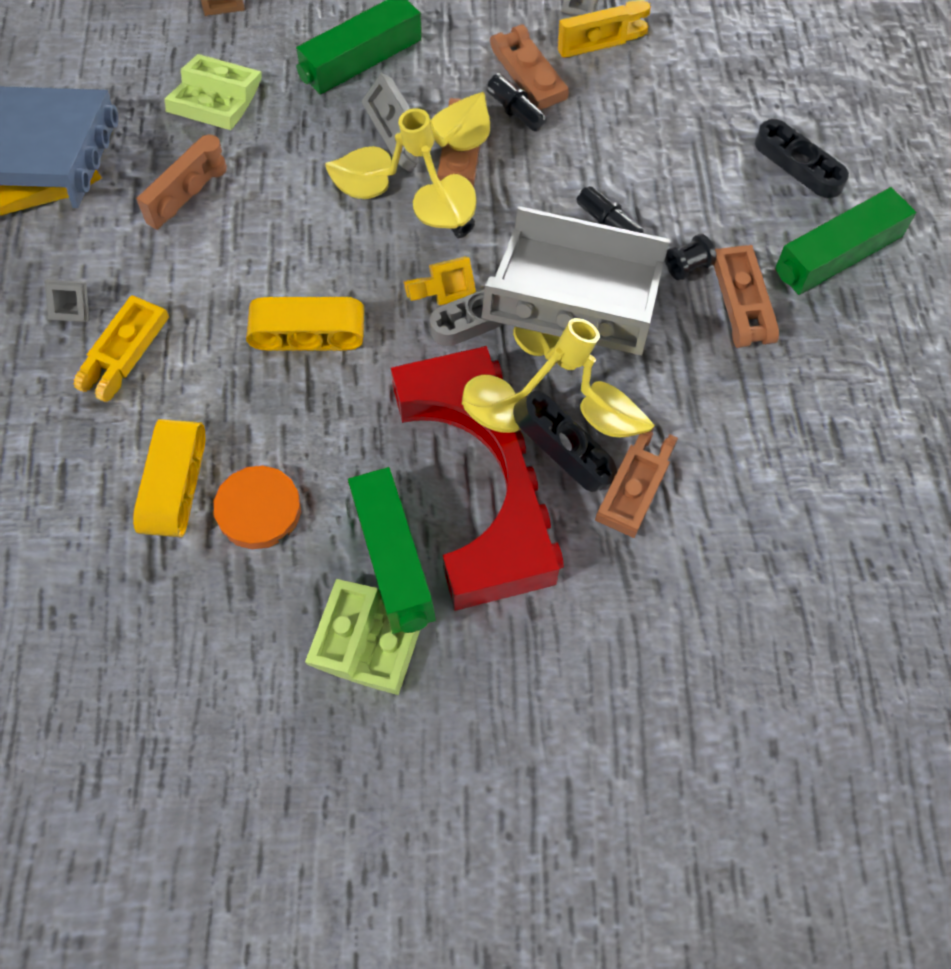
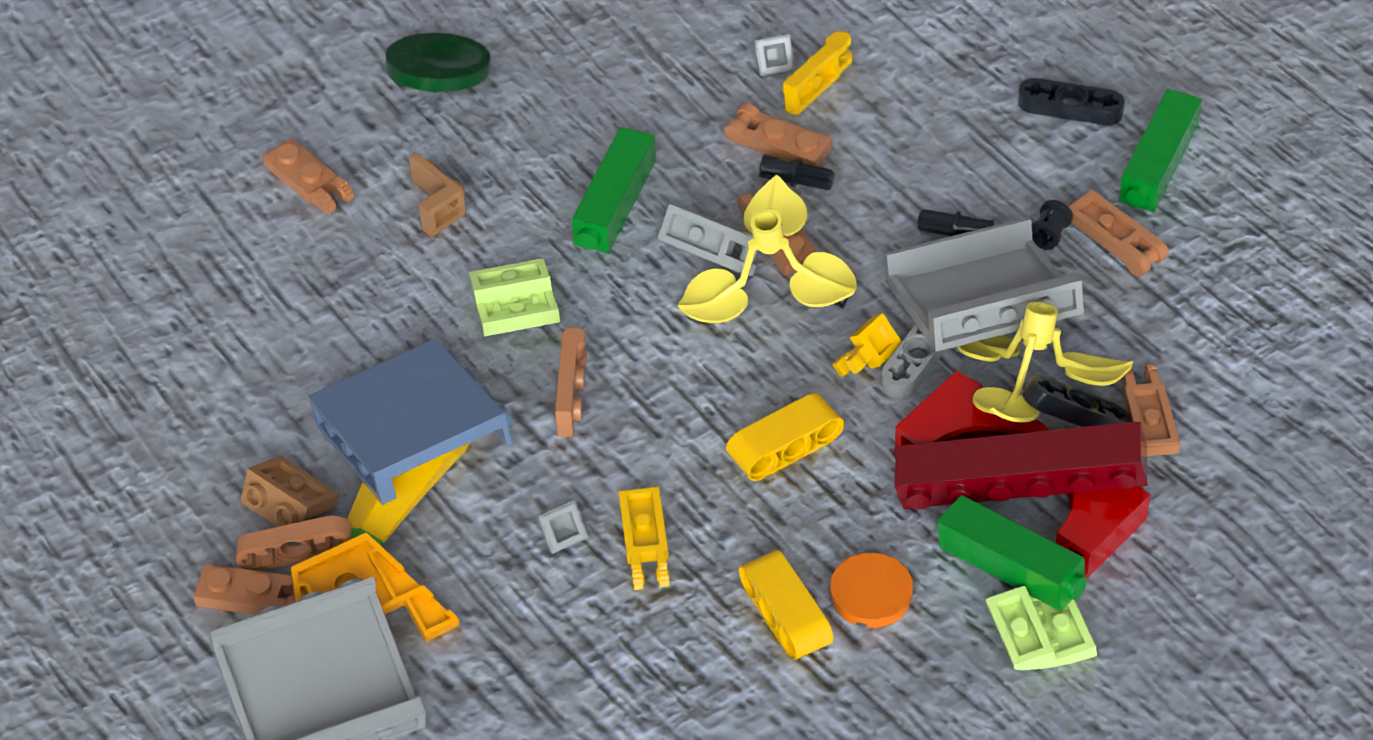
camera: 30 degrees left, 15 degrees down
none -> dark red brick [894,421,1148,509]

